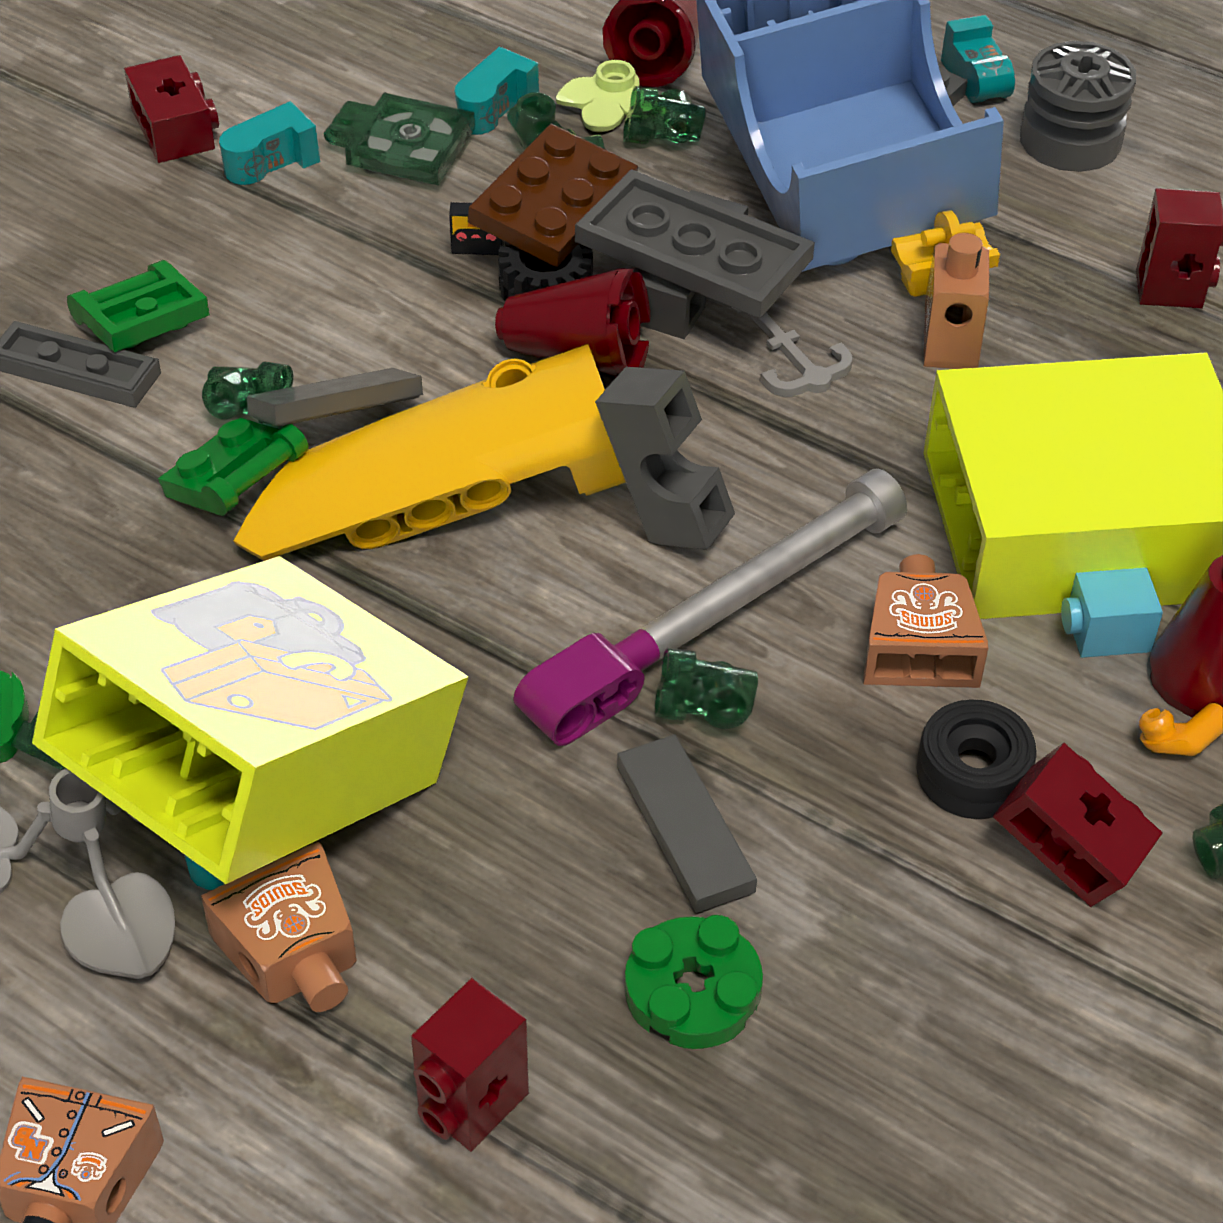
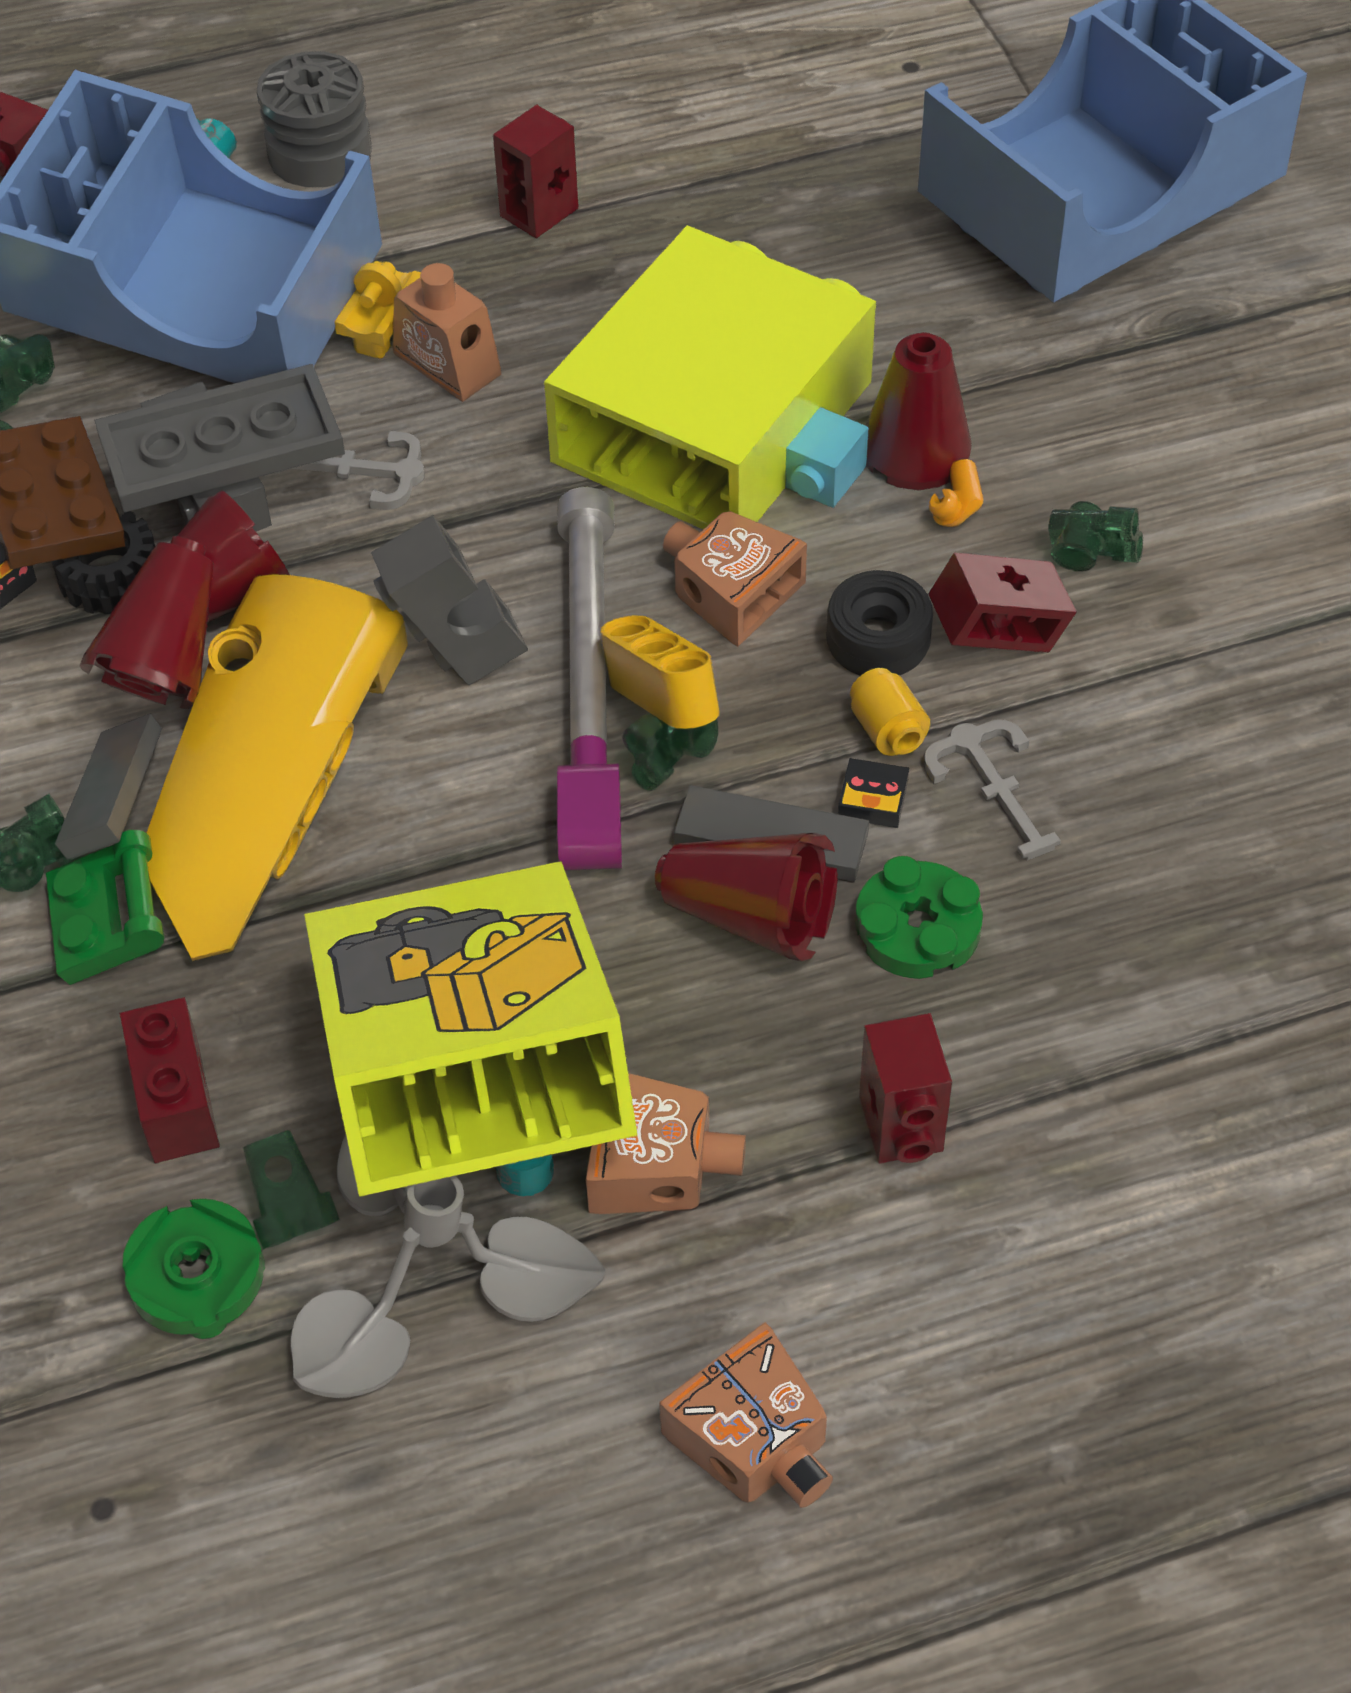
camera: 50 degrees left, 5 degrees up
none -> dark red cone [80,536,214,709]
none -> dark red brick [120,997,220,1163]
none -> yellow beam [600,615,720,729]
none -> dark red cone [655,833,838,961]
none -> black tile [838,758,909,828]
none -> yellow brick [850,668,930,756]
none -> light grey piece [924,720,1061,861]

